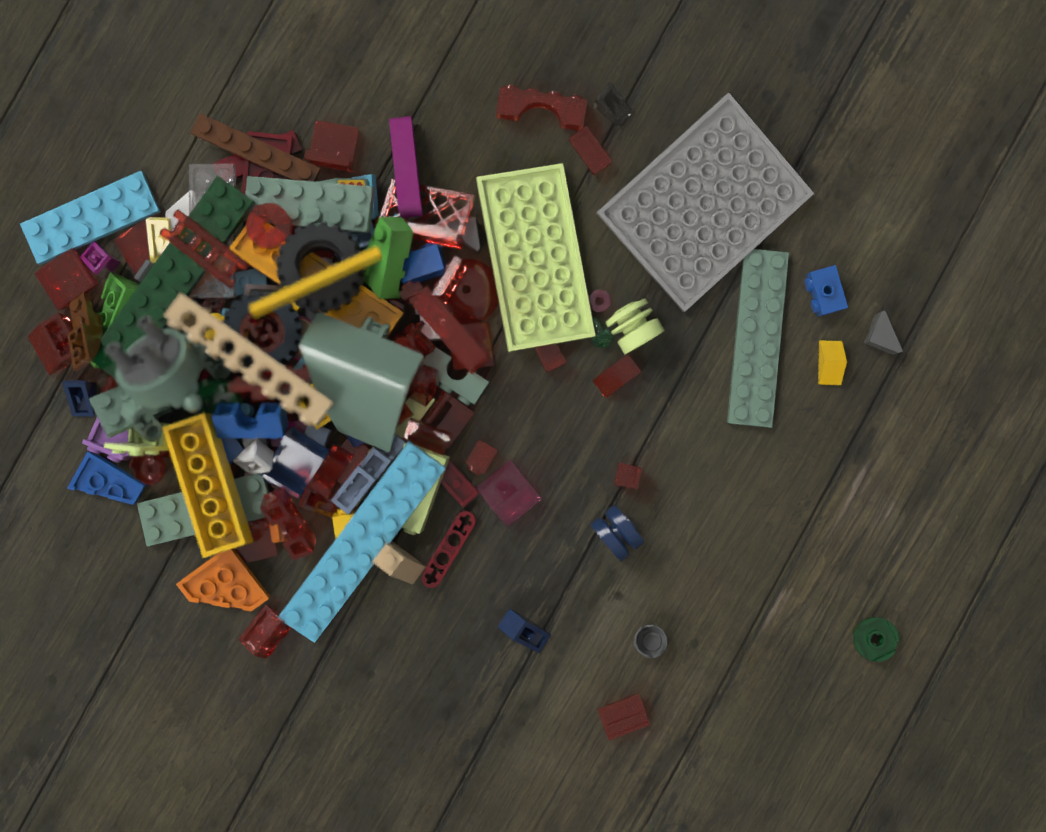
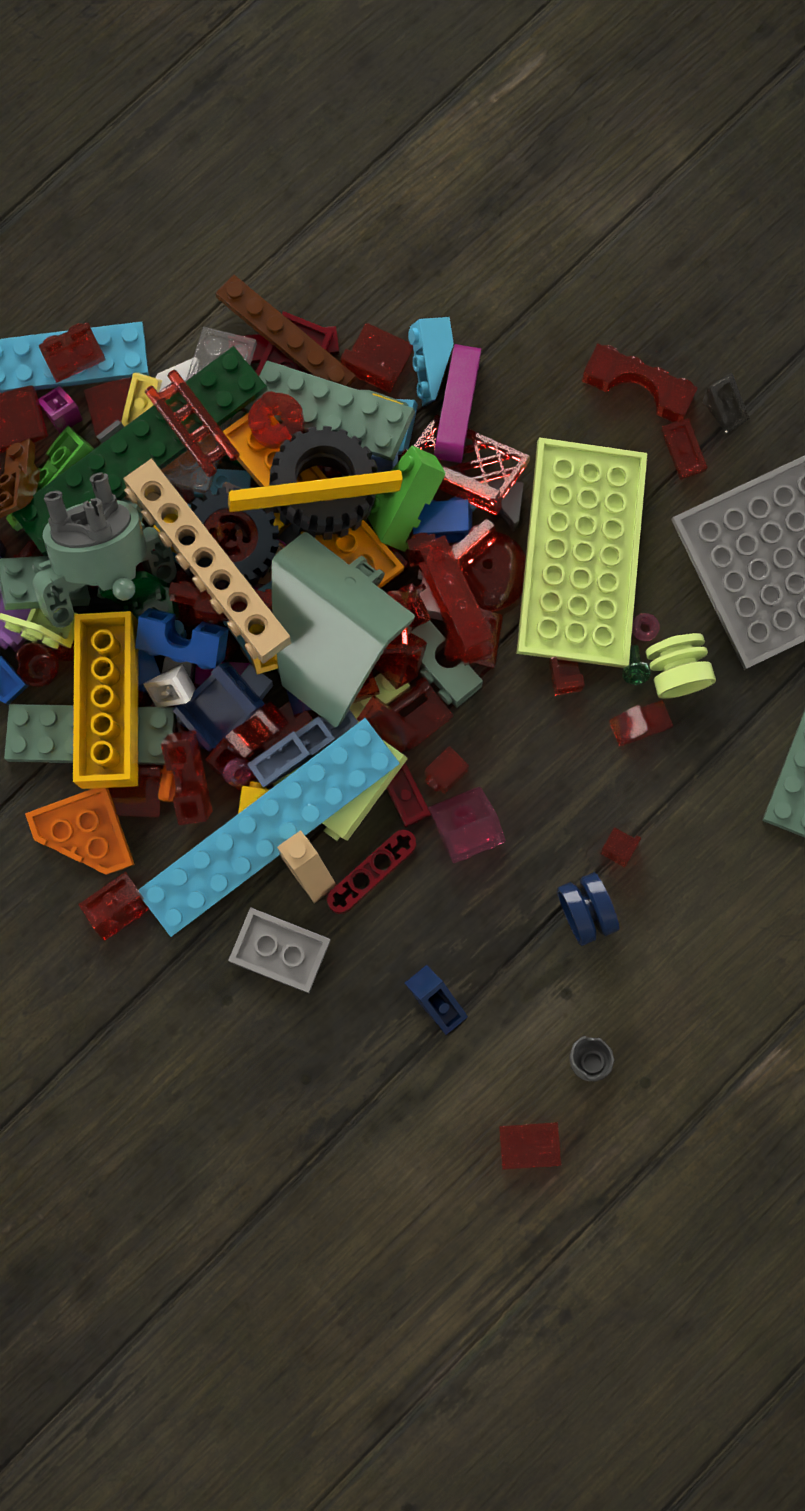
camera: 20 degrees right, 10 degrees down
none -> clear red bracket [39,322,106,383]
none -> clear pink plate [223,758,251,786]
none -> light grey plate [228,907,331,994]
none -> medium azure slope [408,317,454,407]

